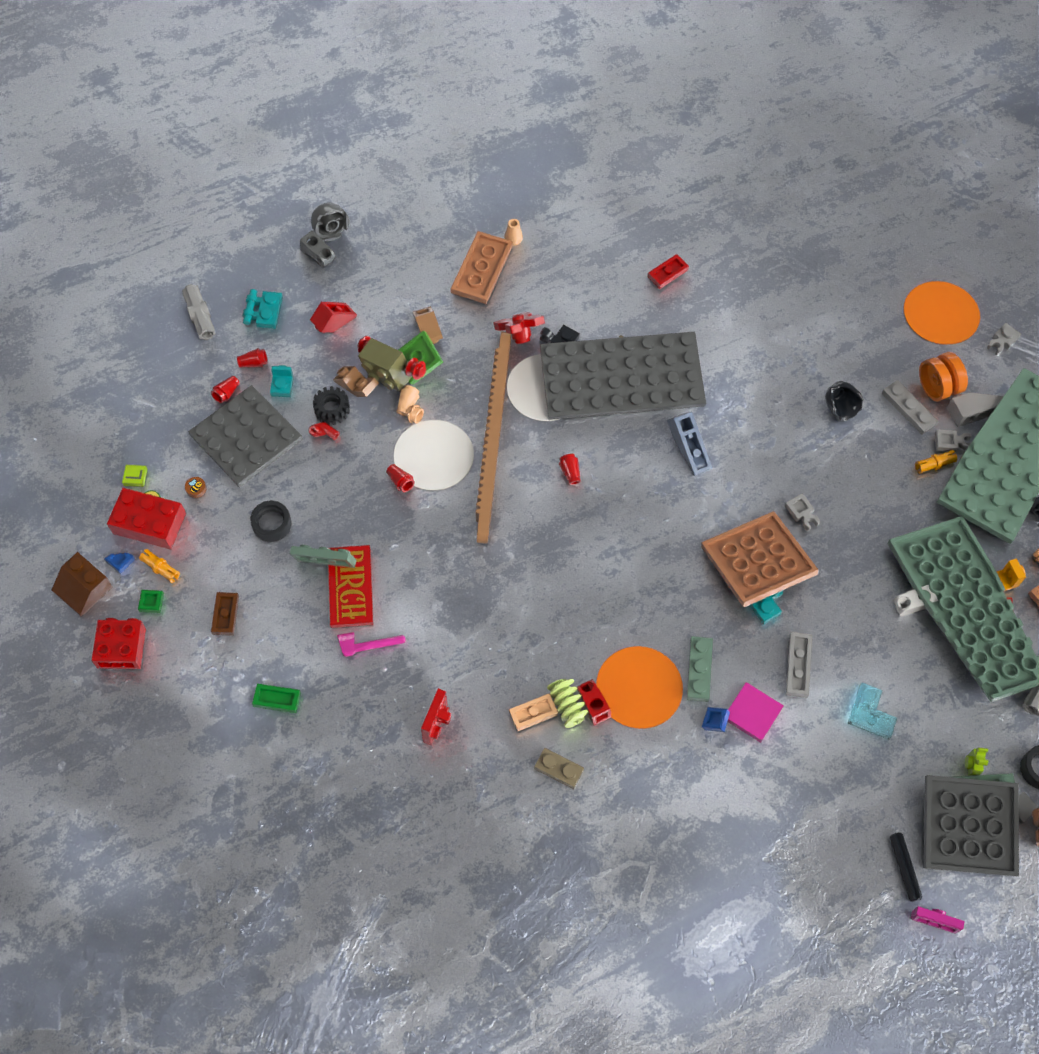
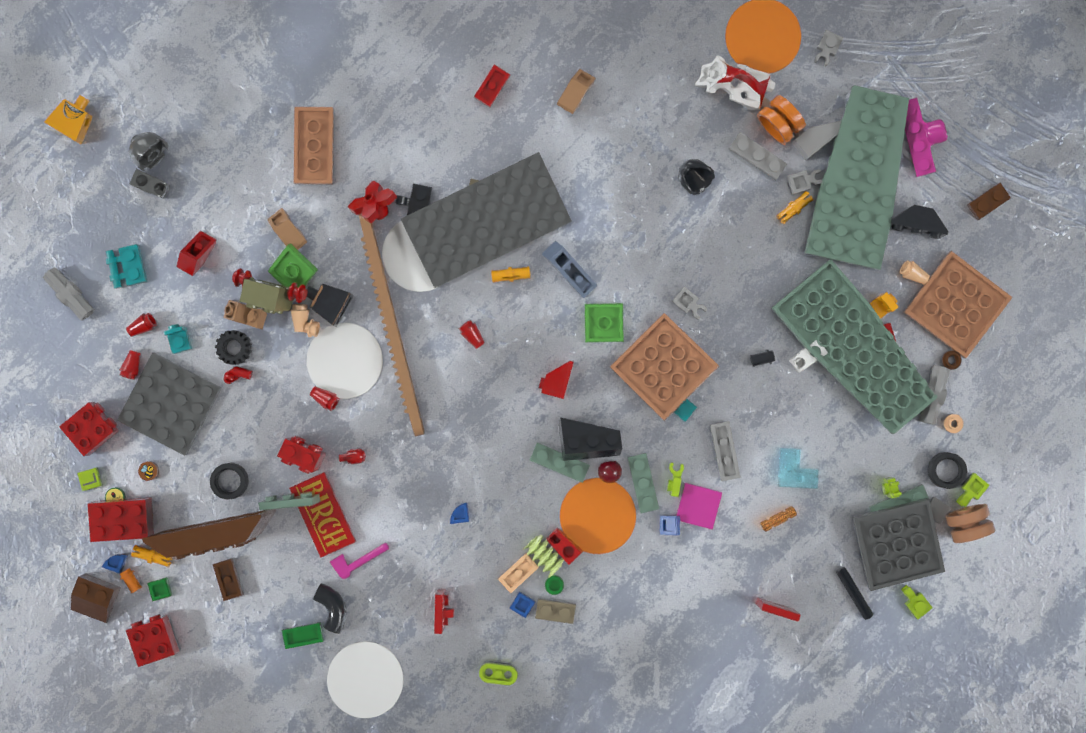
camera: 10 degrees left, 25 degrees up
light nougat cone [504,219,523,246] -> none
dark pink plate [911,906,965,934] -> none
none -> light orange torso [44,95,93,144]
none -> red brick [59,402,119,456]
none -> orange pin [120,568,142,594]
none -> reddish brown slope [142,509,276,560]
none -> red brick [277,436,326,474]
none -> black torso [307,284,354,327]
none -> black cylinder [313,583,347,634]
none -> white sticker [327,642,403,718]
none -> red cylinder [339,448,366,464]
none -> blue tile [450,502,469,524]
none -> lime plate [479,662,518,685]
none -> light orange pin [491,266,531,283]
none -> blue tile [509,591,536,618]
none -> sand green plate [530,443,590,483]
none -> red slope [539,361,574,399]
none -> green tile [545,575,564,595]
none -> medium nougat slope [557,69,596,114]
none -> black wedge [558,417,623,461]
none -> bright green tile [585,303,624,342]
none -> dark red piece [598,461,622,483]
none -> lime plate [667,462,684,497]
none -> white hips [695,56,776,110]
none -> black pin [750,349,775,367]
none -> red tile [756,598,801,622]
none -> clear orange axle [760,506,797,532]
none -> lime plate [901,585,933,620]

